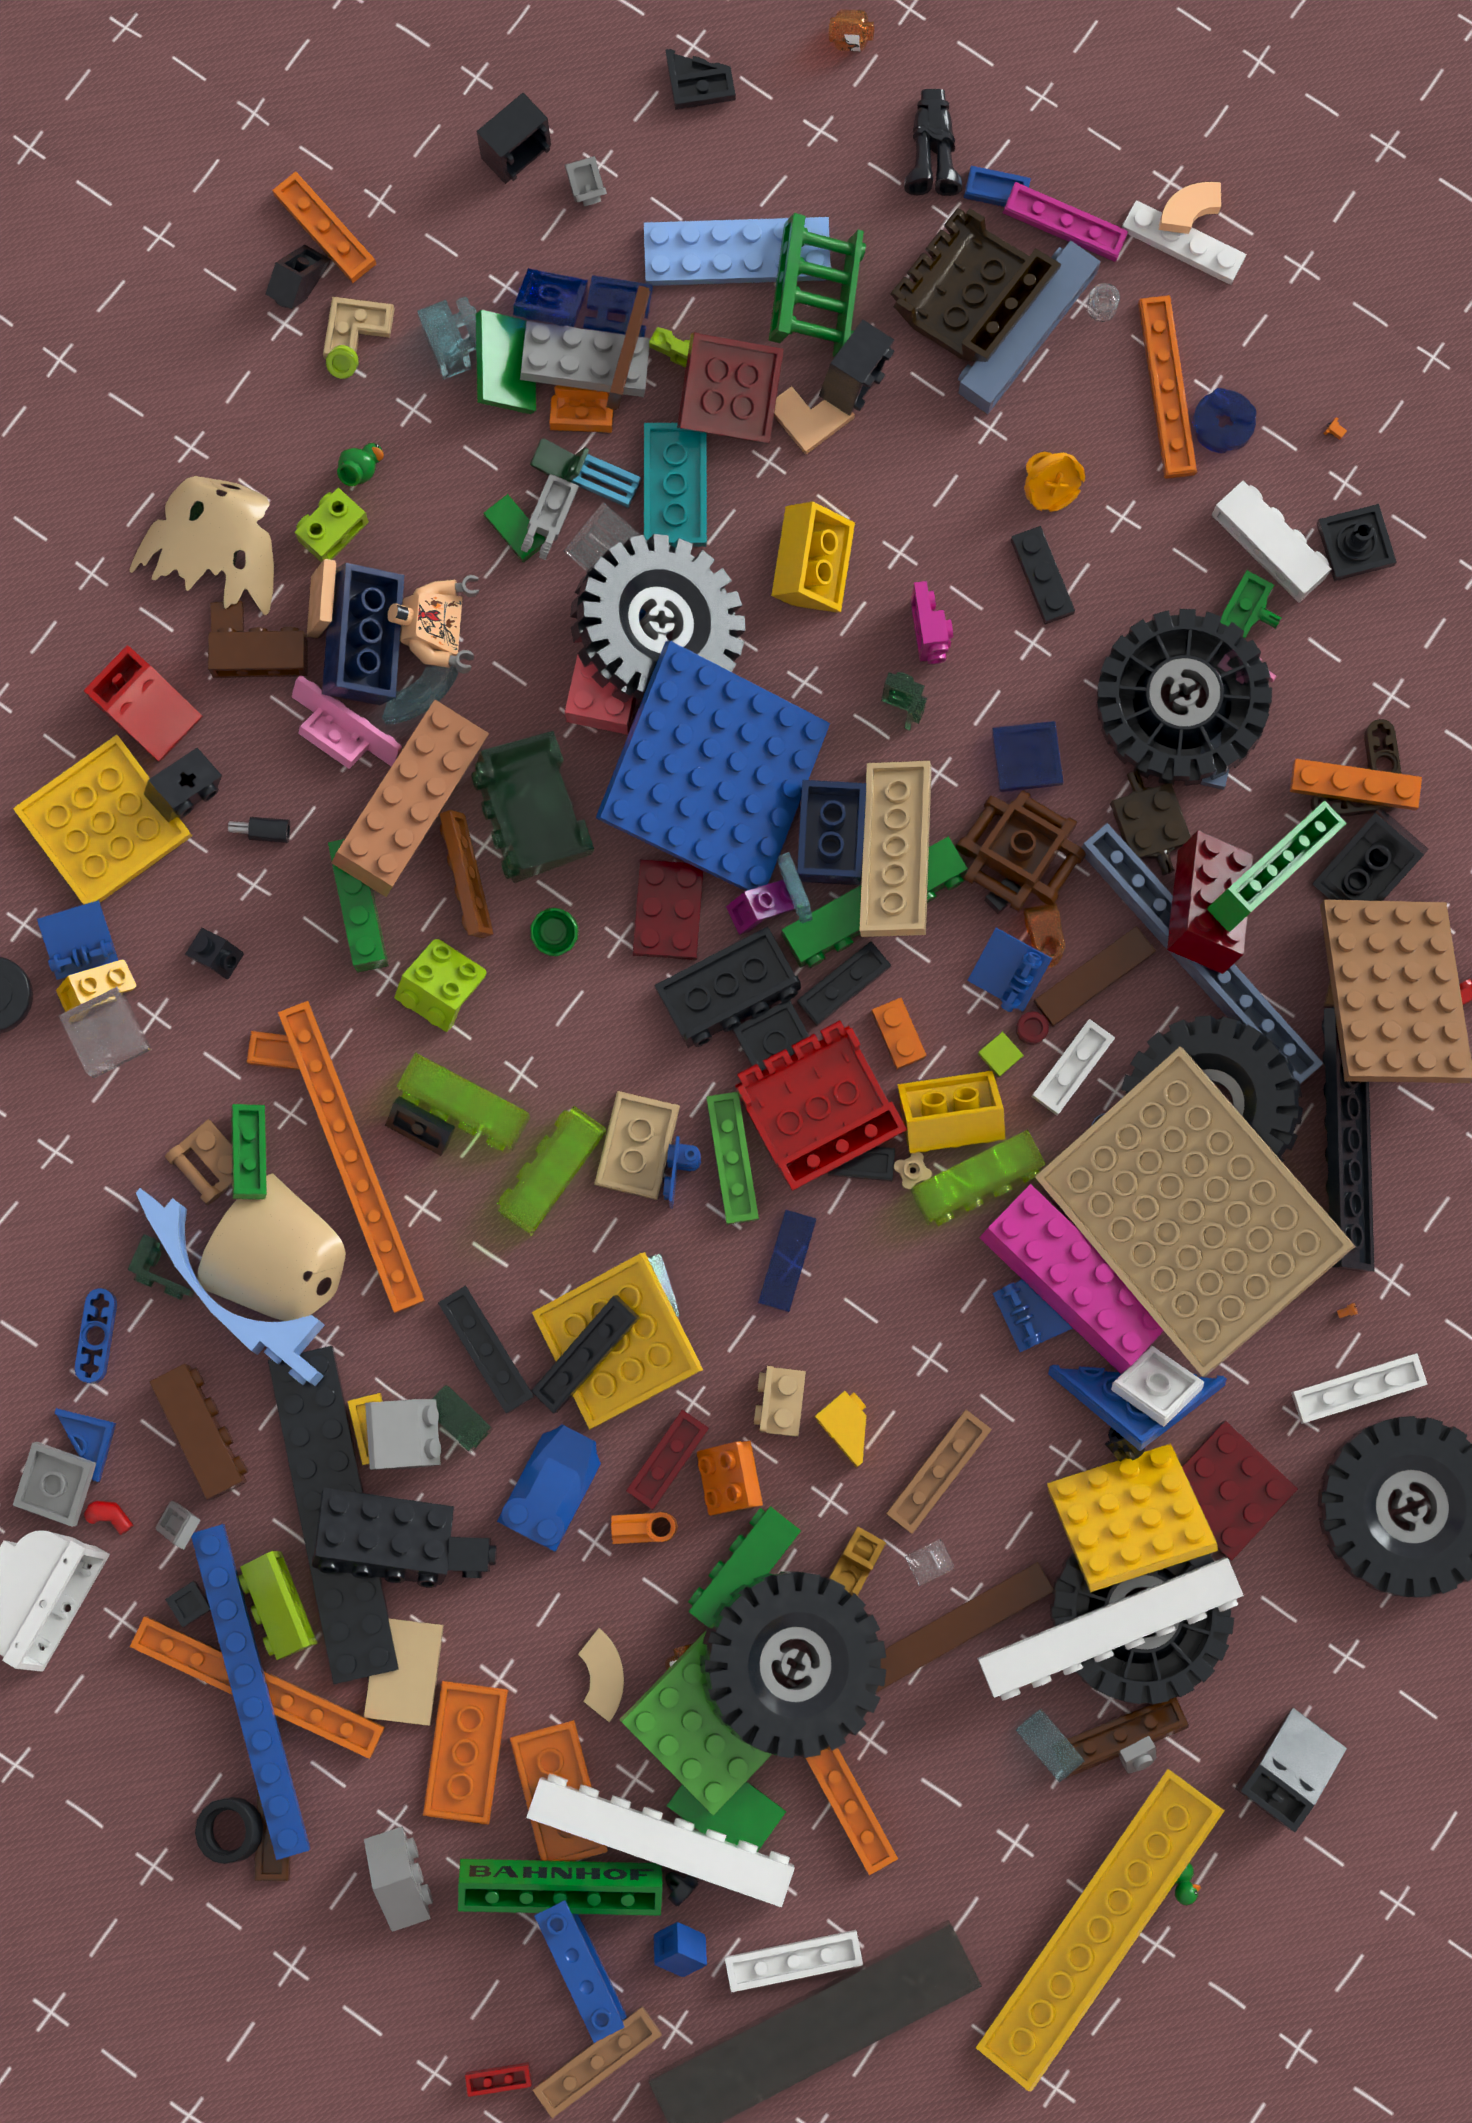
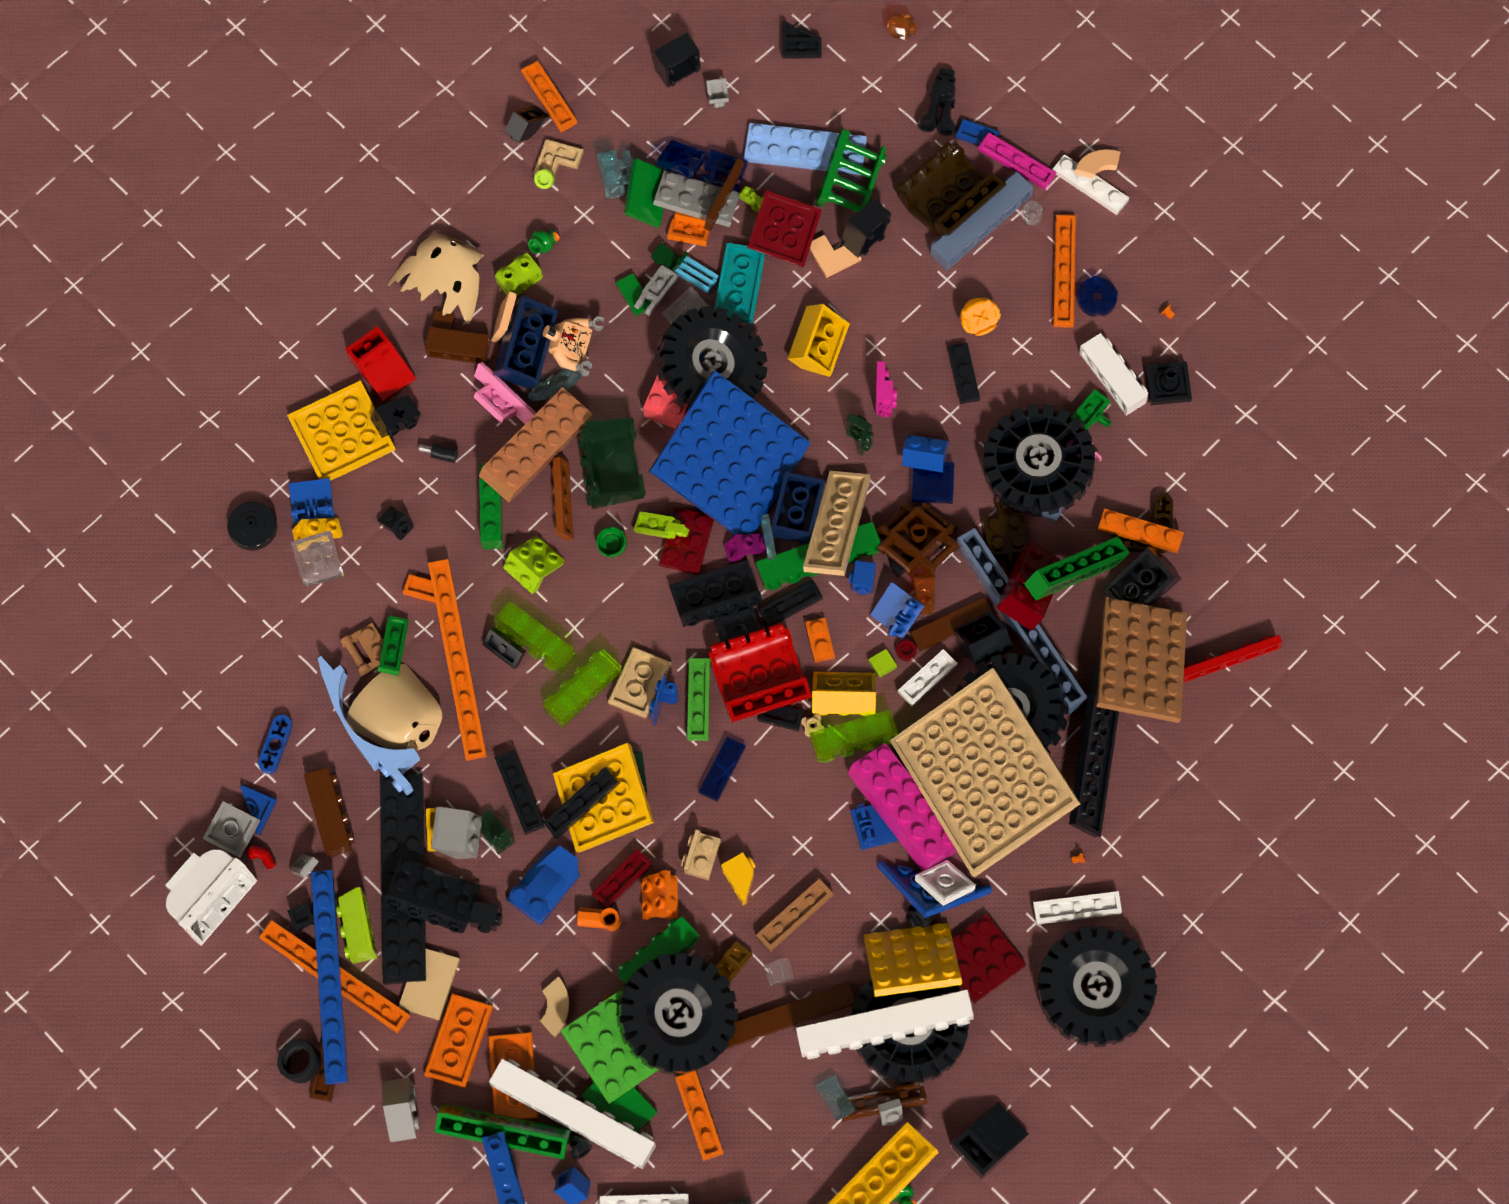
camera: 15 degrees right, 10 degrees down
clear green bracket [128,1234,194,1300] -> none
none -> lime hinge [633,511,689,539]
none -> blue brick [849,561,876,595]
none -> blue slope [902,434,950,472]
none -> black brick [953,612,1013,666]

